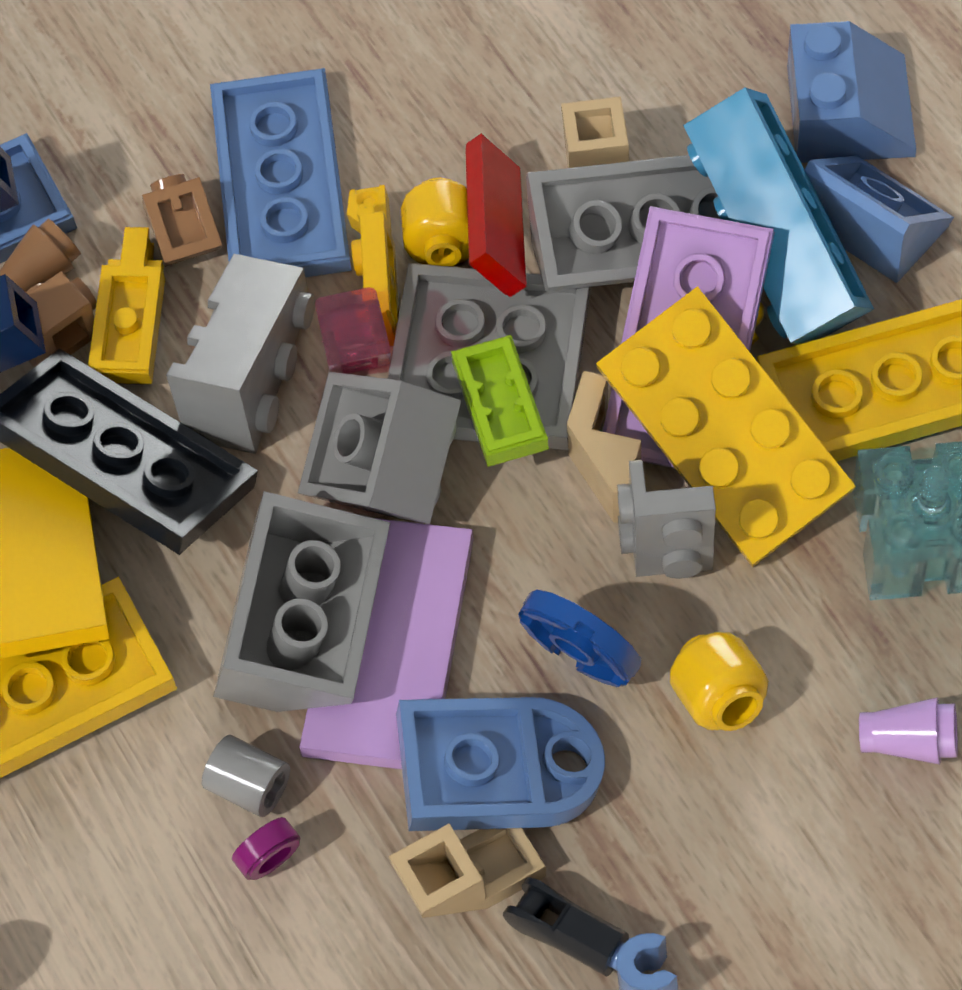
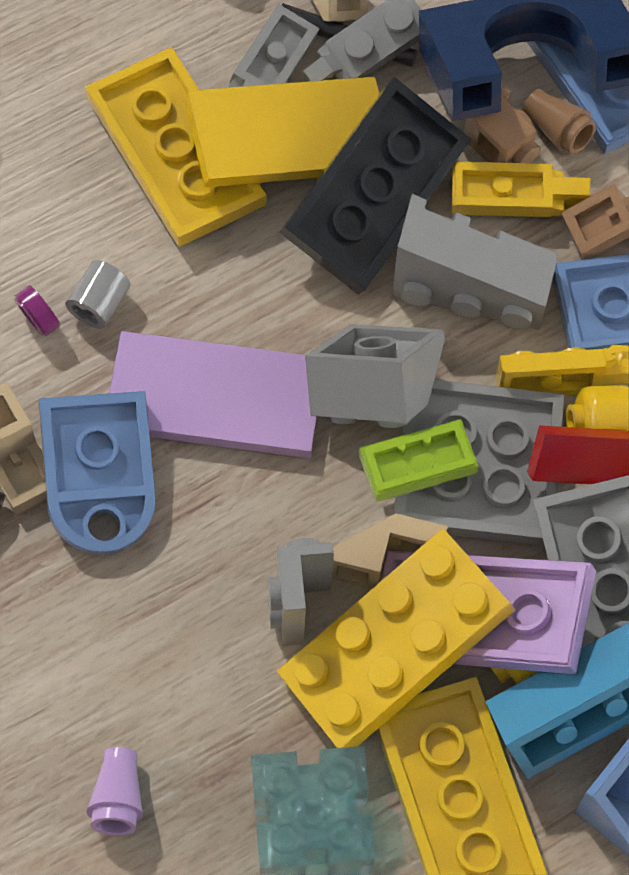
camera: 80 degrees right, 5 degrees up
light grey slope [213,491,390,712] -> none
clear pink slope [315,287,391,374] -> none
blue tile [518,589,641,687] -> none
yellow head [670,632,769,731] -> none

